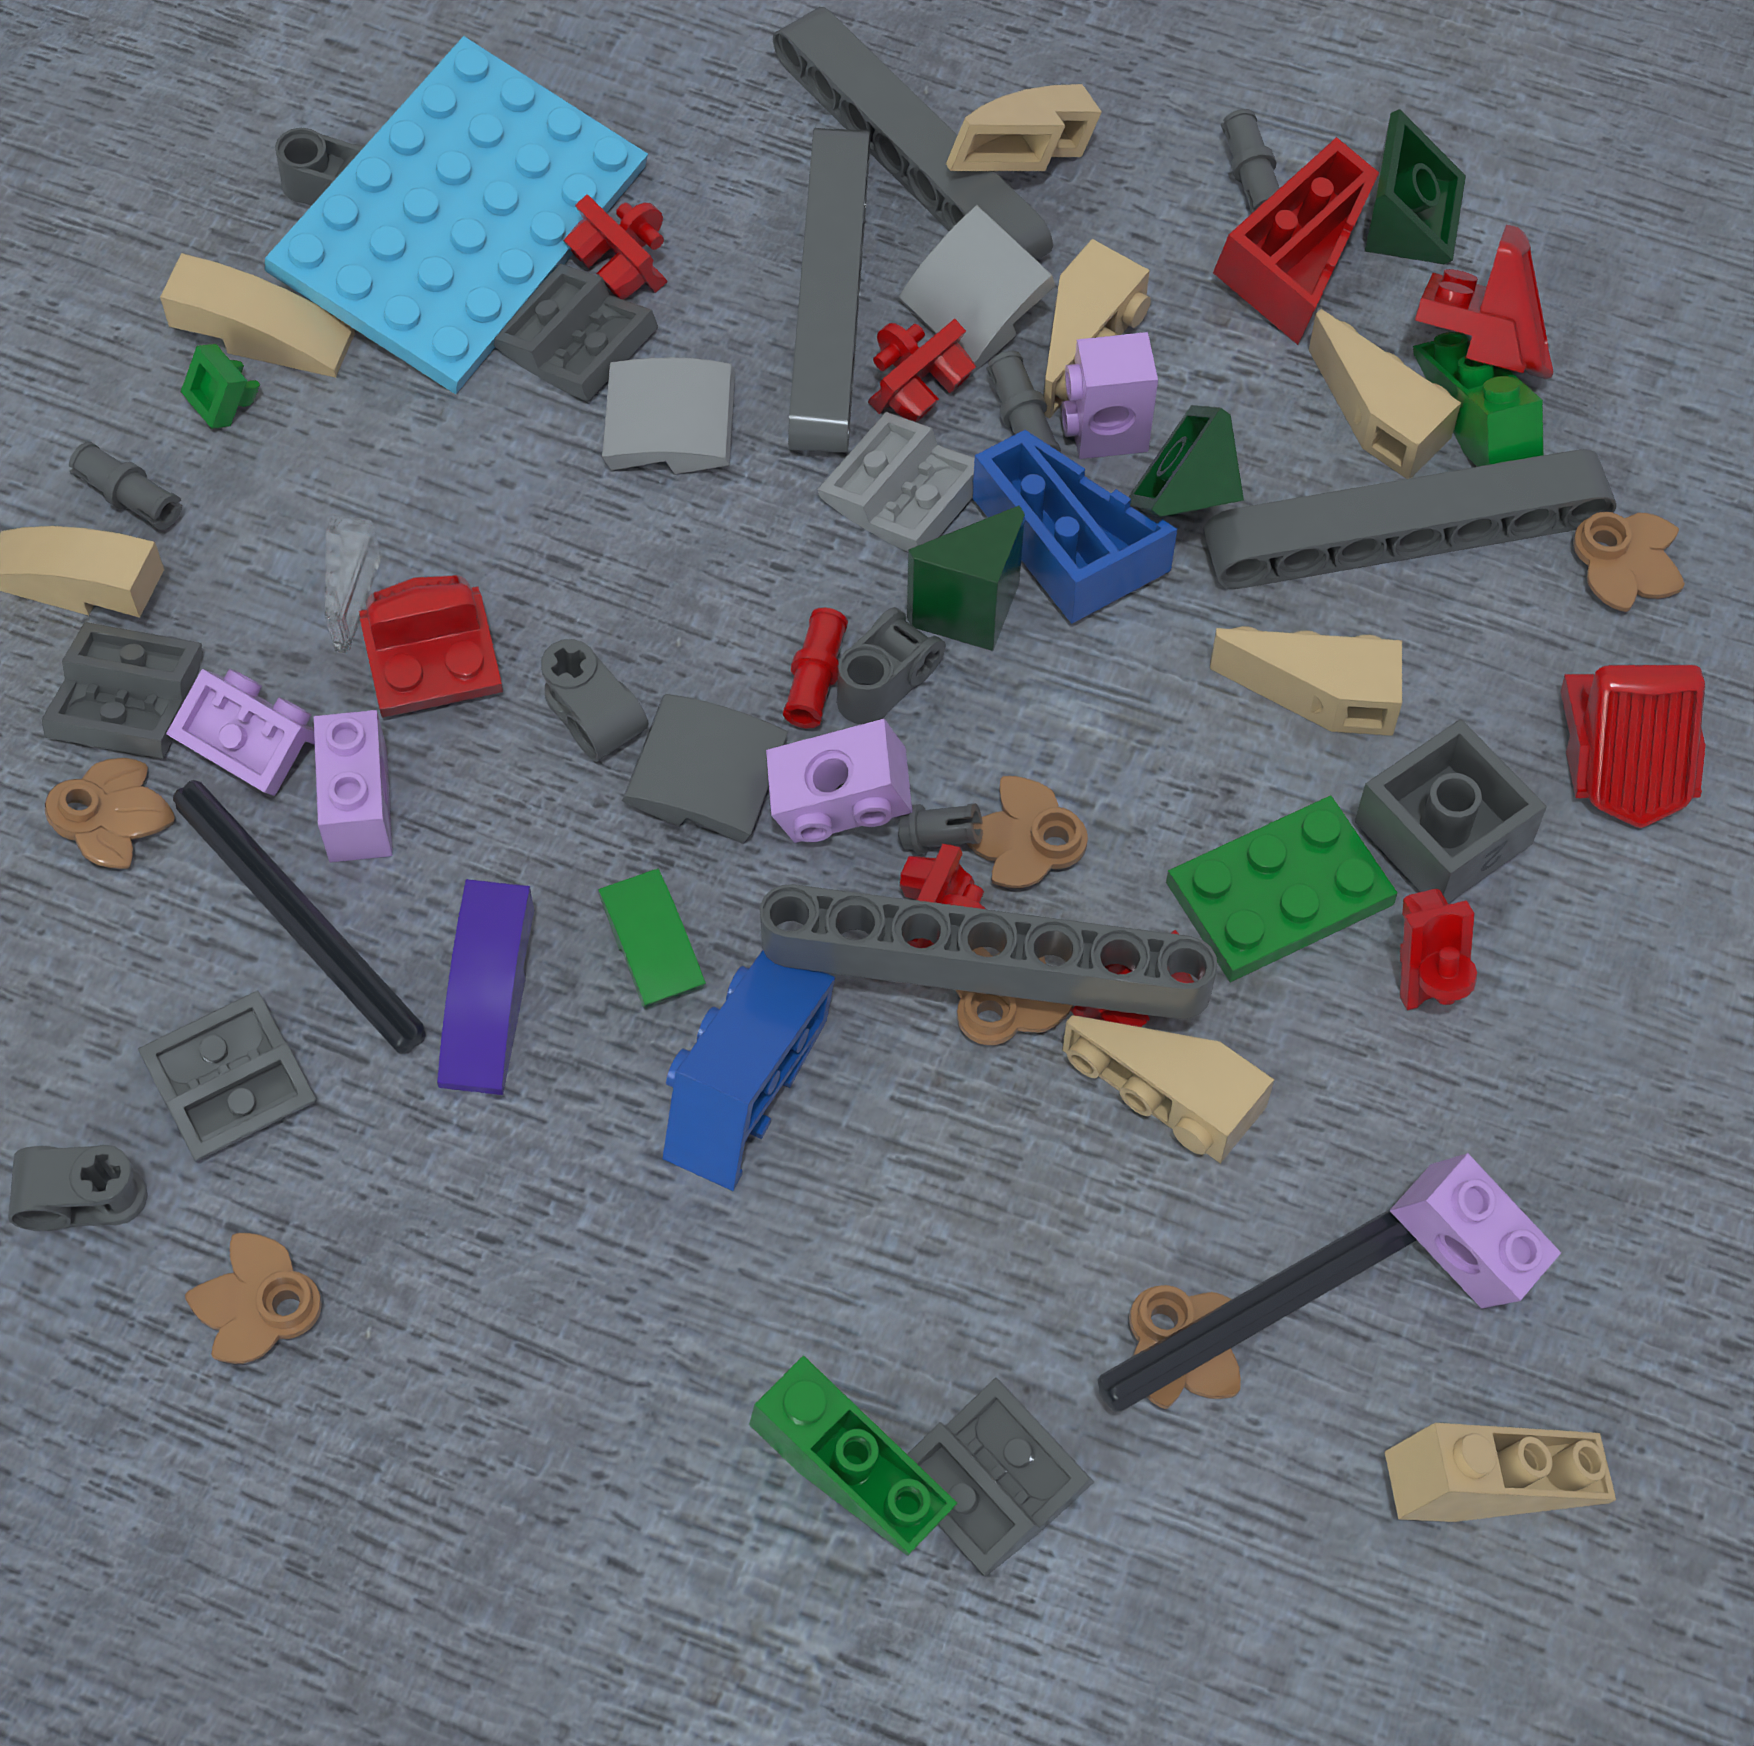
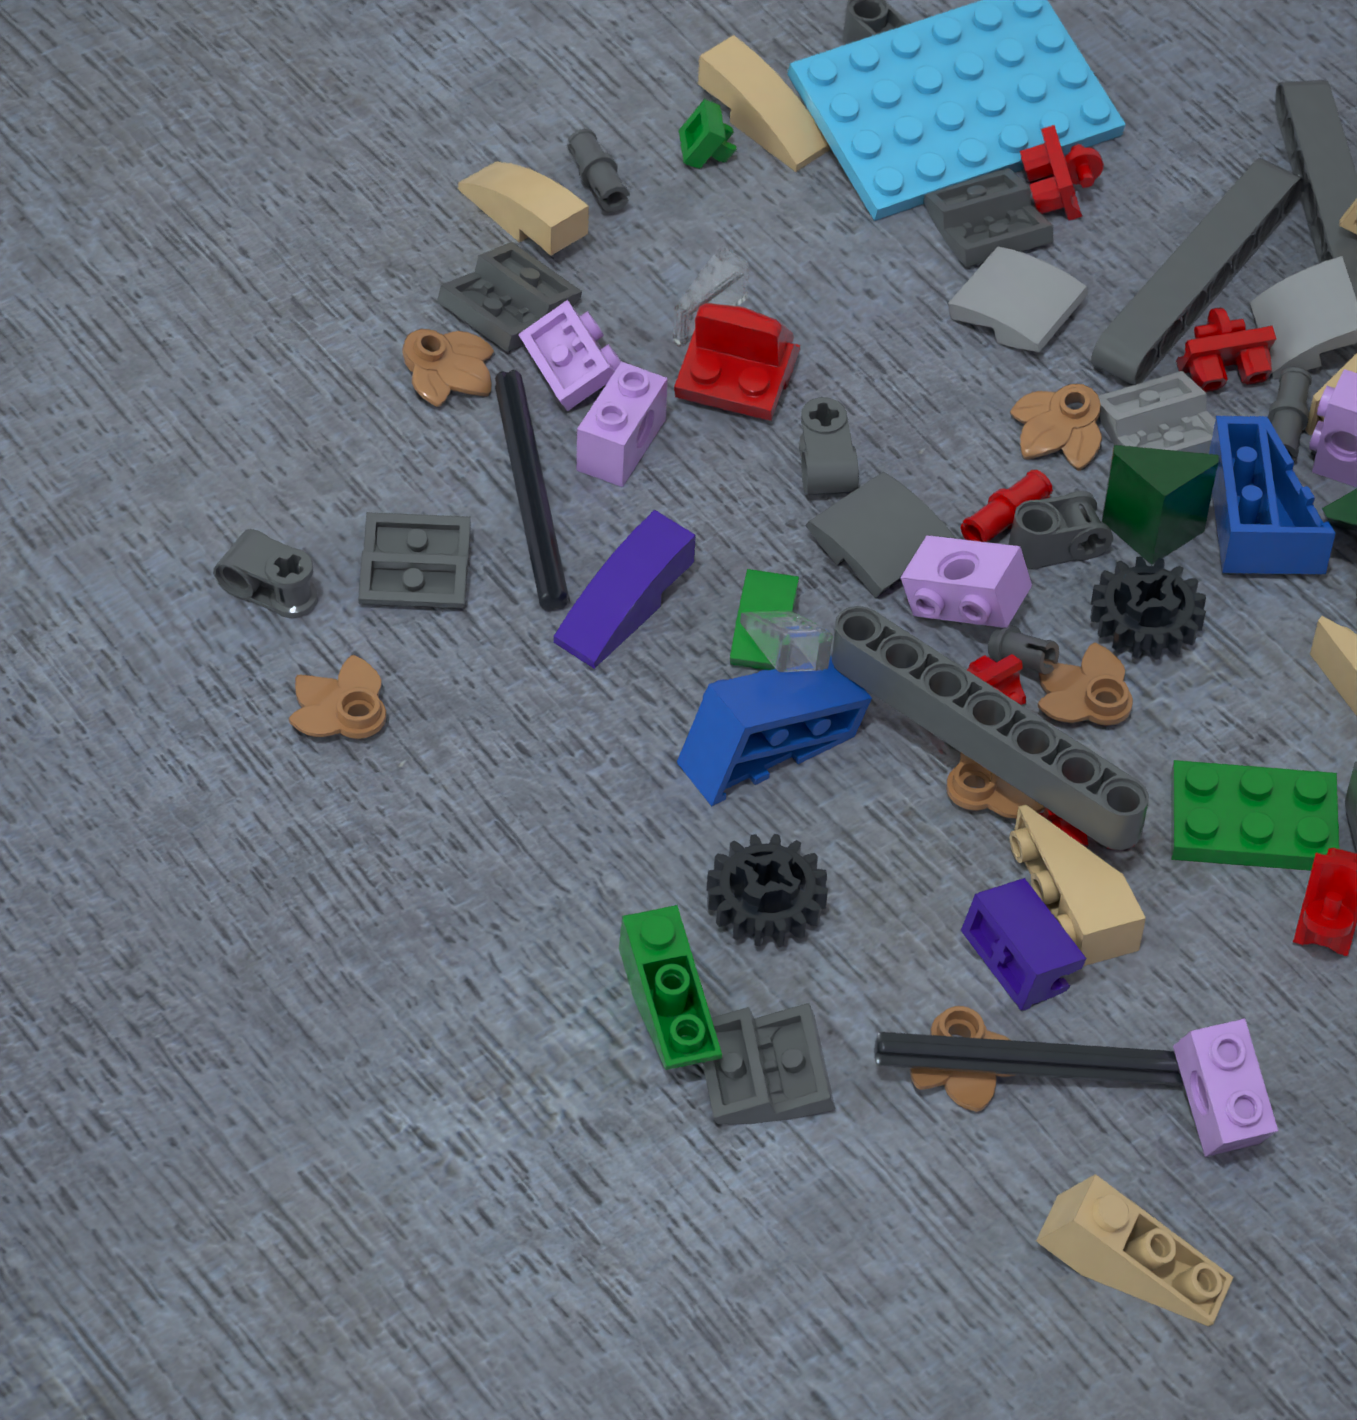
camera: 30 degrees right, 10 degrees down
none -> black gear [706,834,828,946]
none -> clear slope [740,610,833,672]
none -> dark purple hinge [961,878,1086,1011]
none -> medium nougat plate [1010,384,1102,471]
none -> black gear [1090,556,1206,660]

